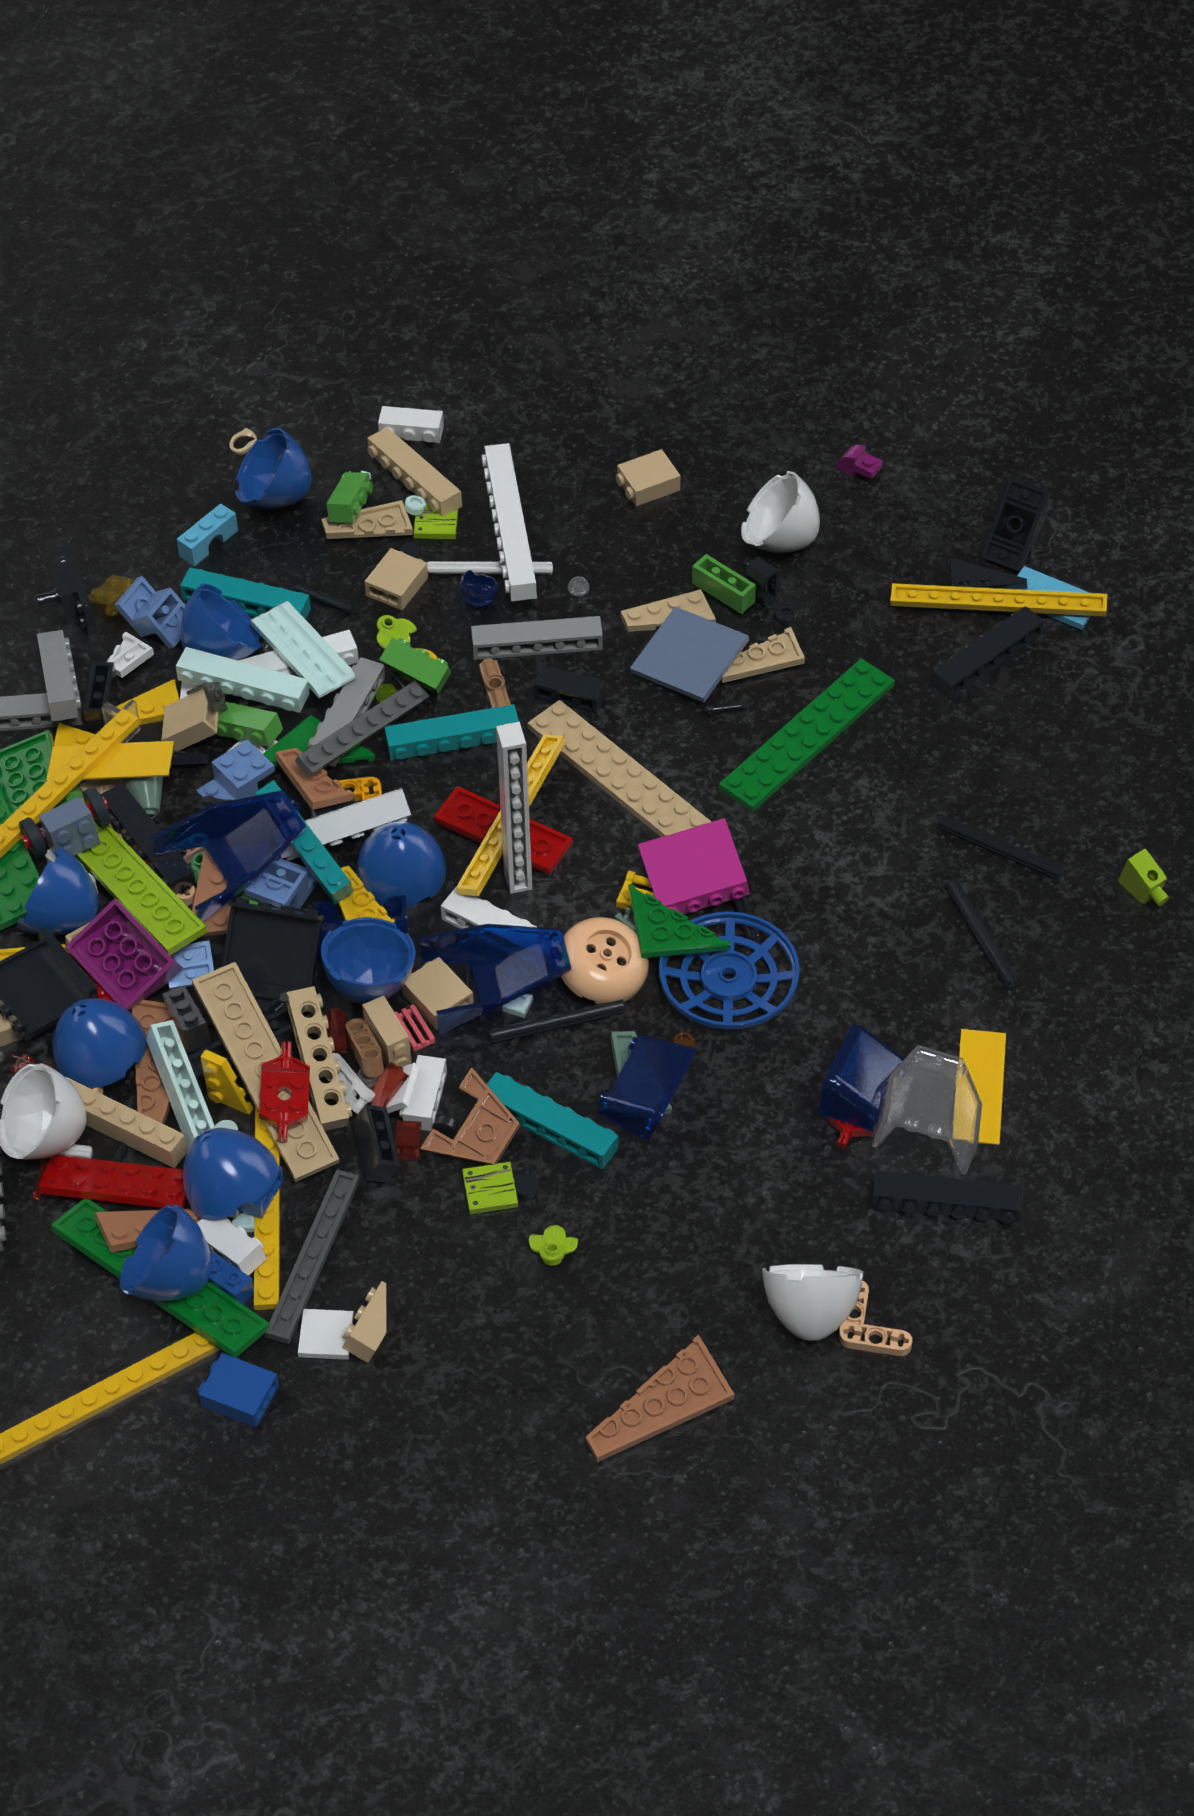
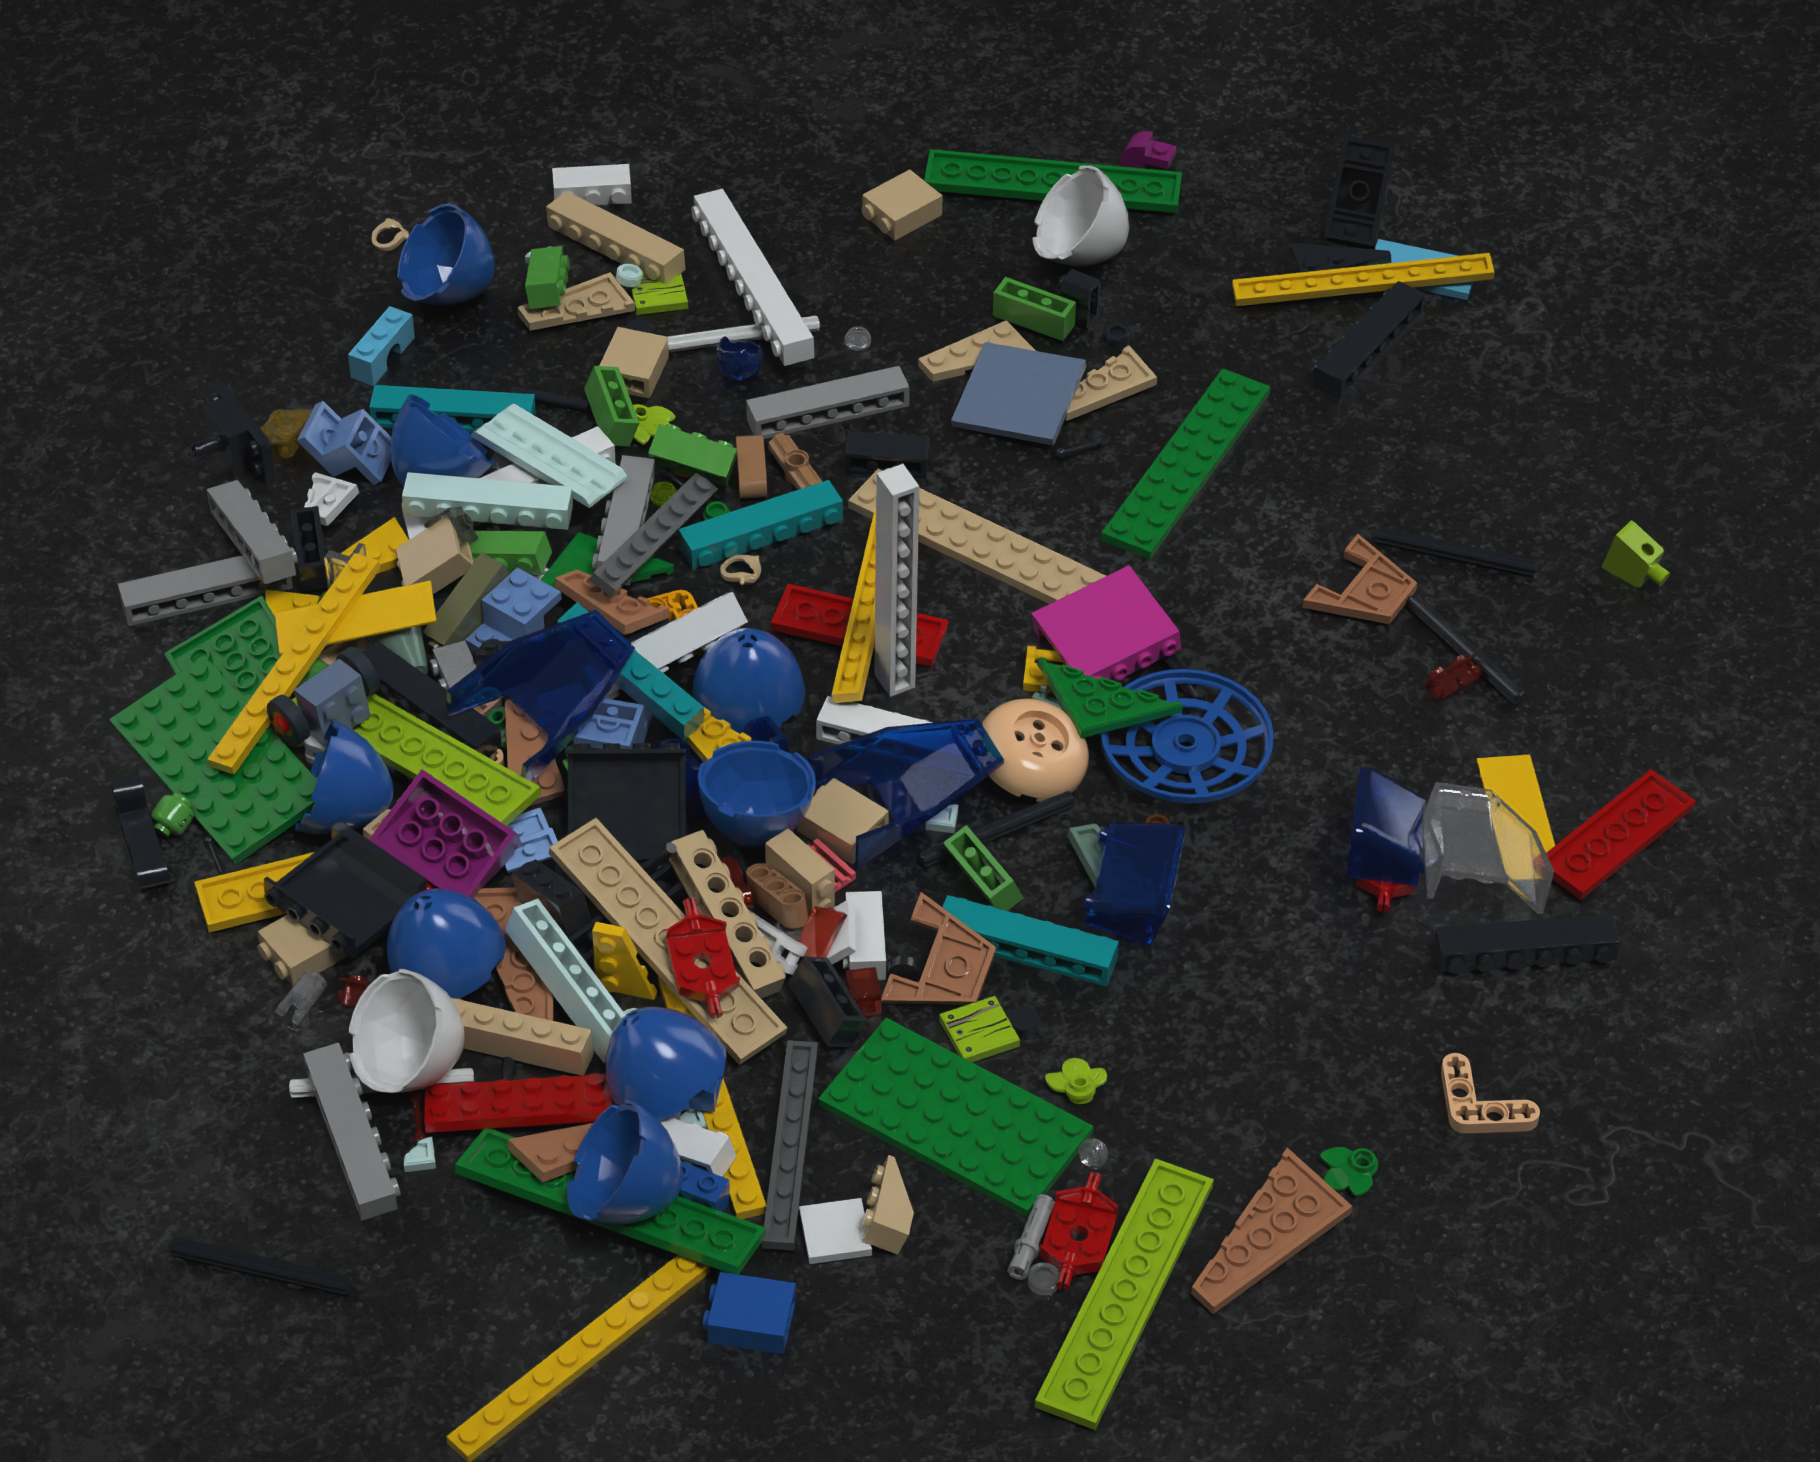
camera: 15 degrees left, 5 degrees down
white piece [762,1264,863,1341] -> none
none -> light aqua tile [404,1137,436,1172]
none -> olive slope [422,552,509,649]
none -> light grey brick [429,640,483,701]
none -> bright green brick [584,366,639,446]
none -> green plate [703,502,730,521]
none -> tan piece [720,555,761,585]
none -> medium nougat beam [736,435,767,499]
none -> green plate [818,1018,1094,1218]
none -> green plate [924,149,1182,213]
none -> bright green brick [943,825,1024,911]
none -> light grey pin [1007,1194,1055,1280]
none -> clear tile [1028,1263,1060,1295]
none -> lime plate [1035,1158,1214,1430]
none -> red plate [1040,1172,1118,1290]
none -> clear plate [1078,1139,1108,1169]
none -> nougat wing [1303,534,1417,624]
none -> green plate [1320,1147,1378,1196]
none -> clear red hinge [1422,653,1482,699]
none -> red plate [1536,769,1696,900]

